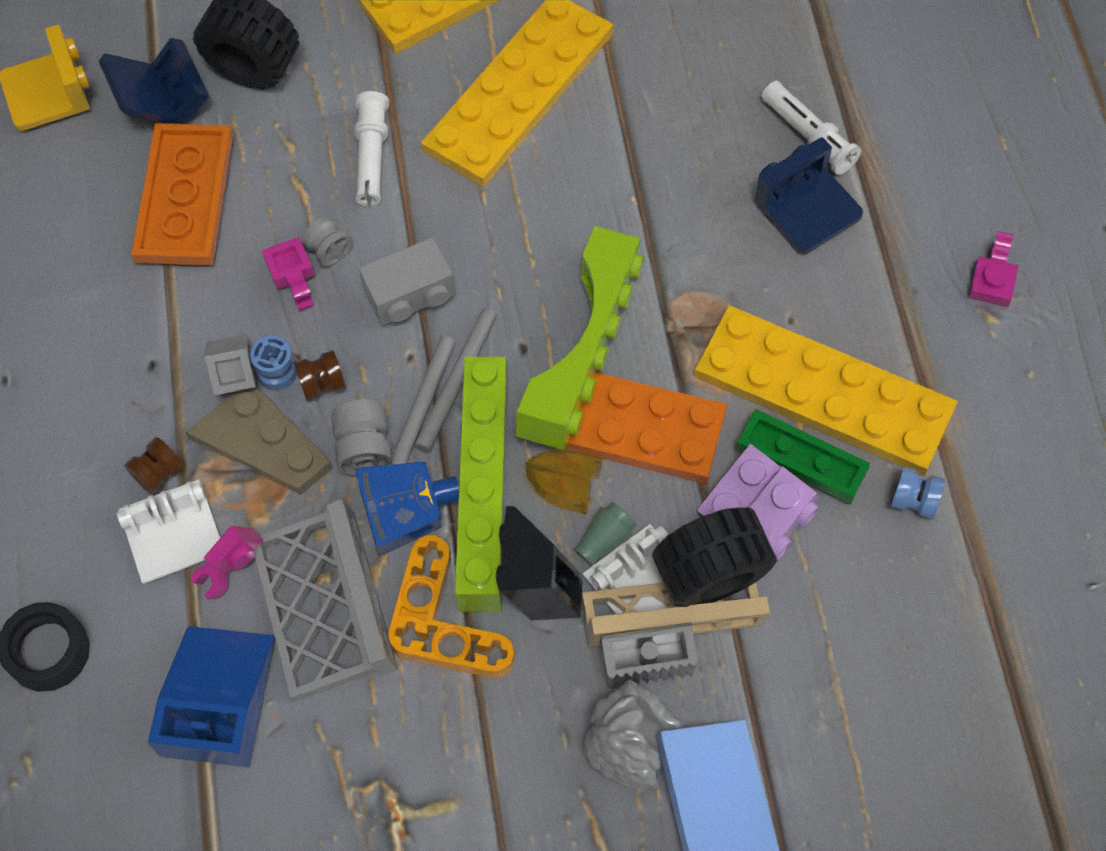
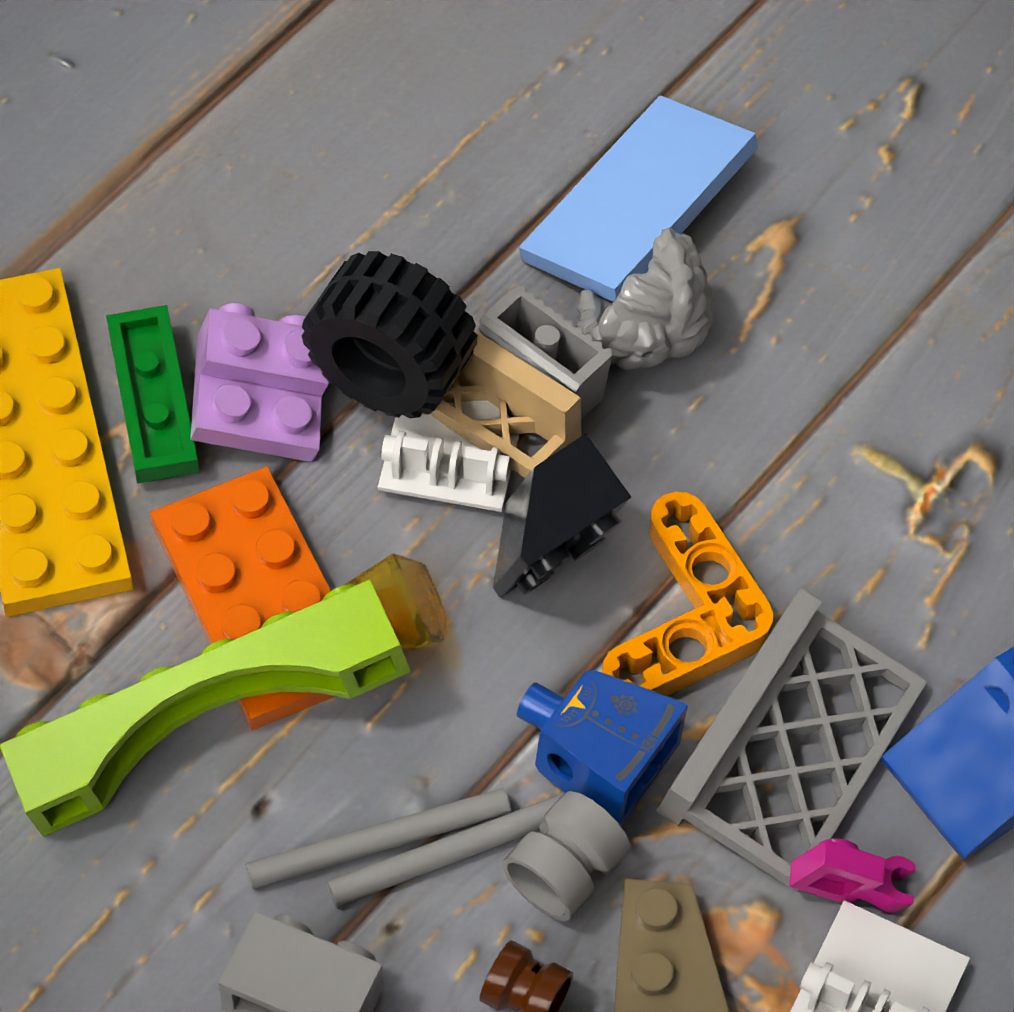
camera: 135 degrees left, 5 degrees down
lime arch [455,357,508,612] -> none
sand green cone [574,502,637,566] -> none
medium blue wheel [890,466,945,519] -> none

